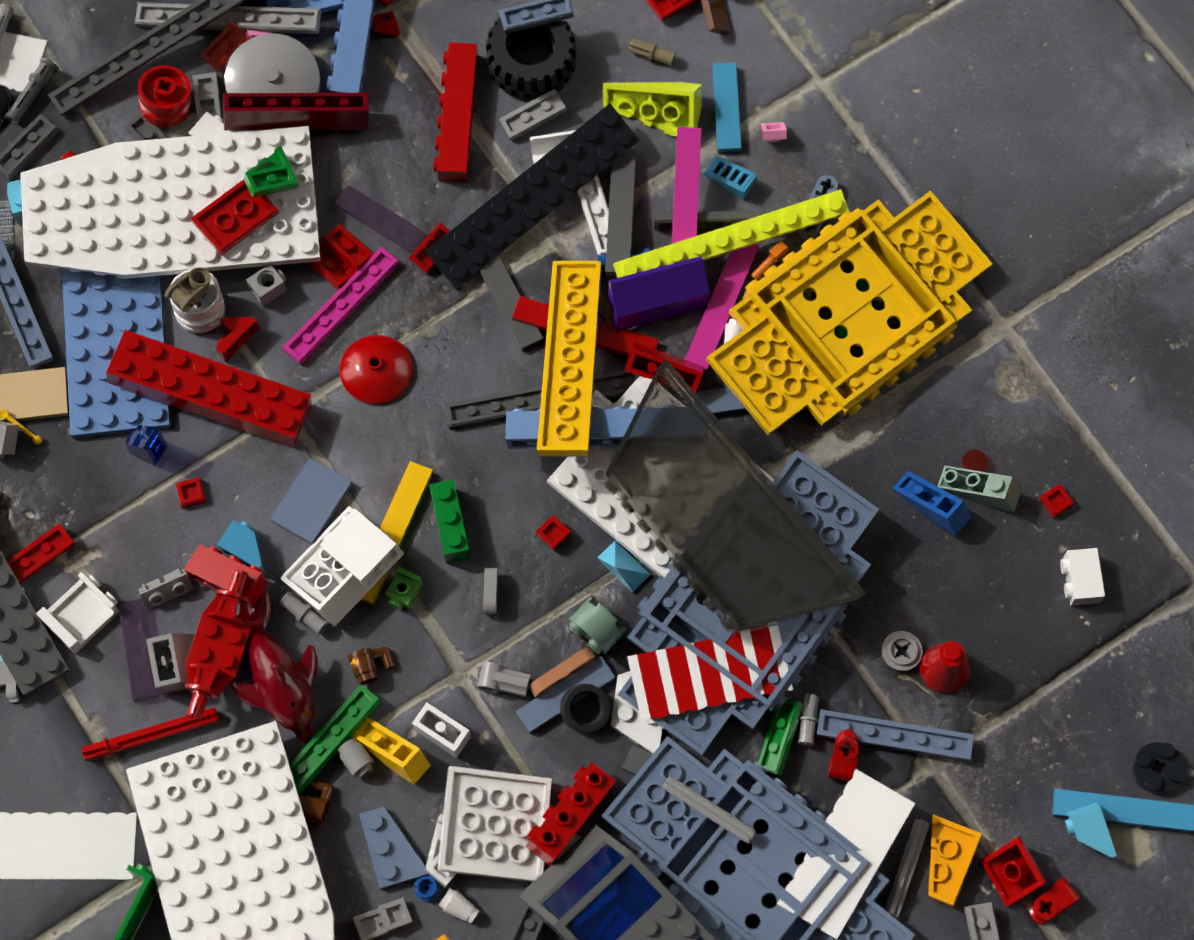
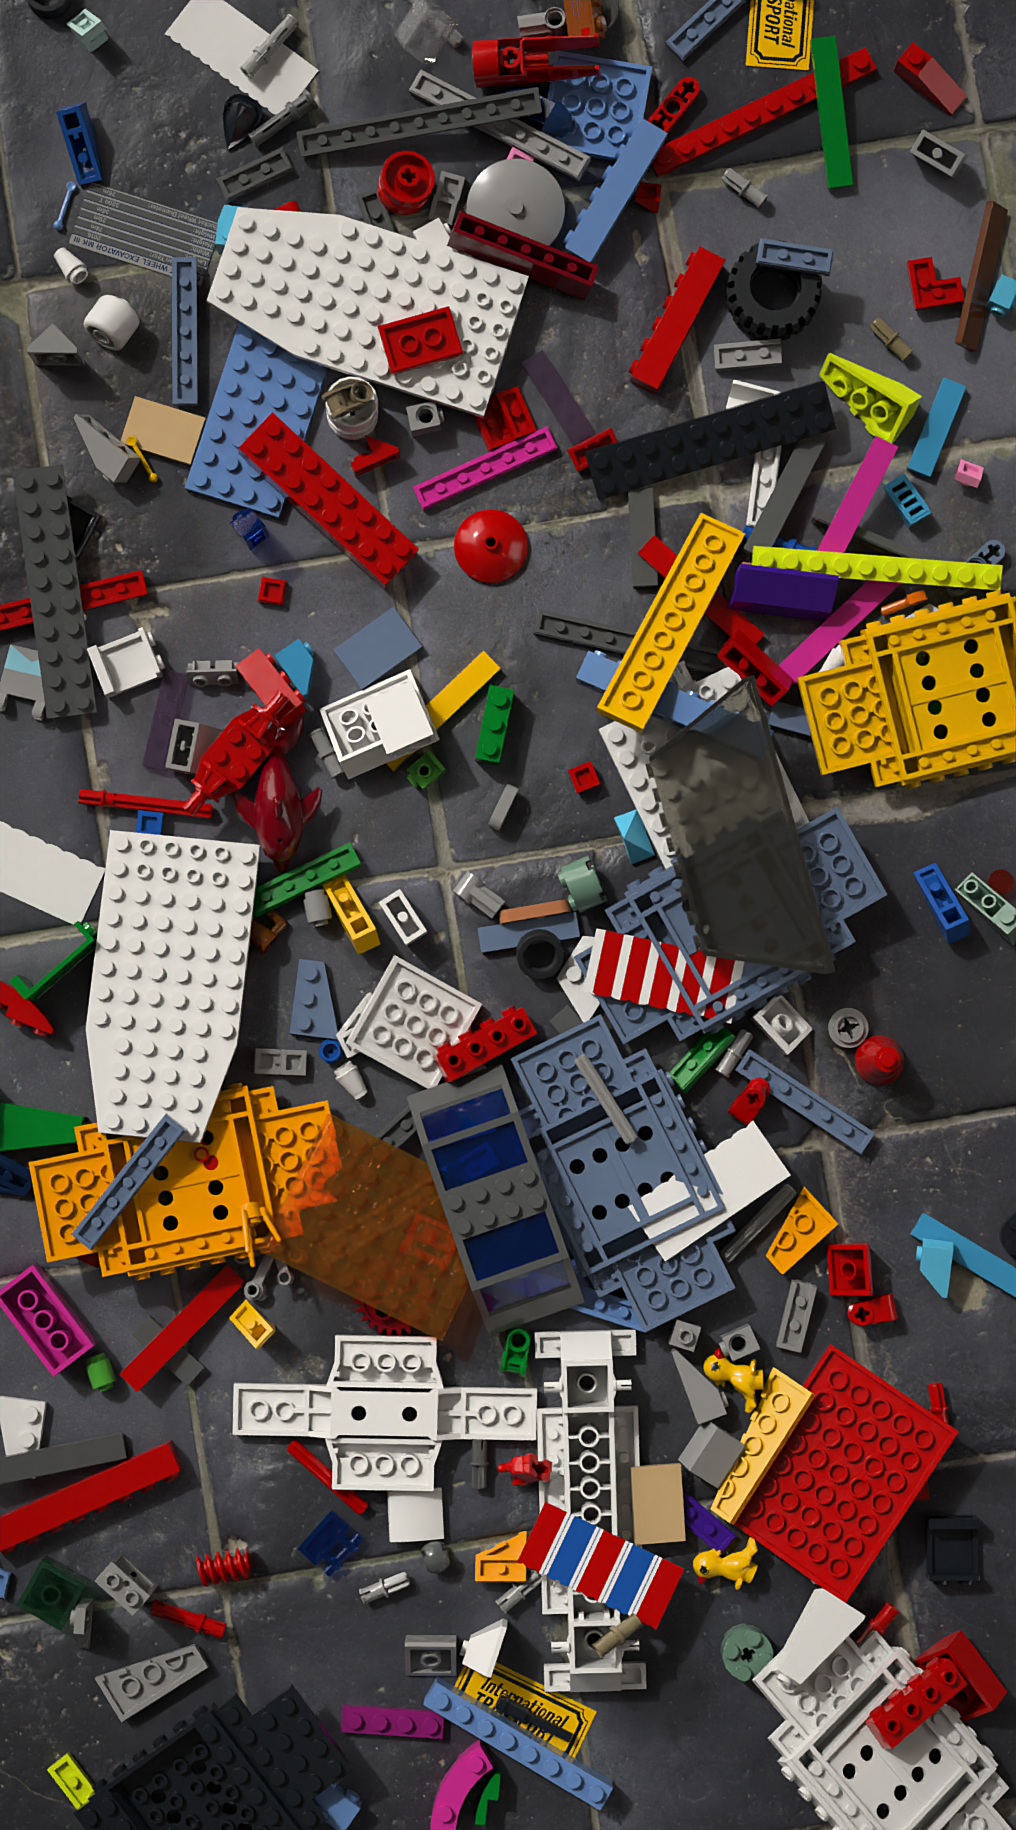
camera: 25 degrees right, 15 degrees up
clear red plate [201,21,251,72] -> none
green wing [243,146,299,198] -> none
reddish brown piece [348,647,395,685] -> none
none -> blue plate [136,810,164,835]
none -> white slope [750,995,812,1055]

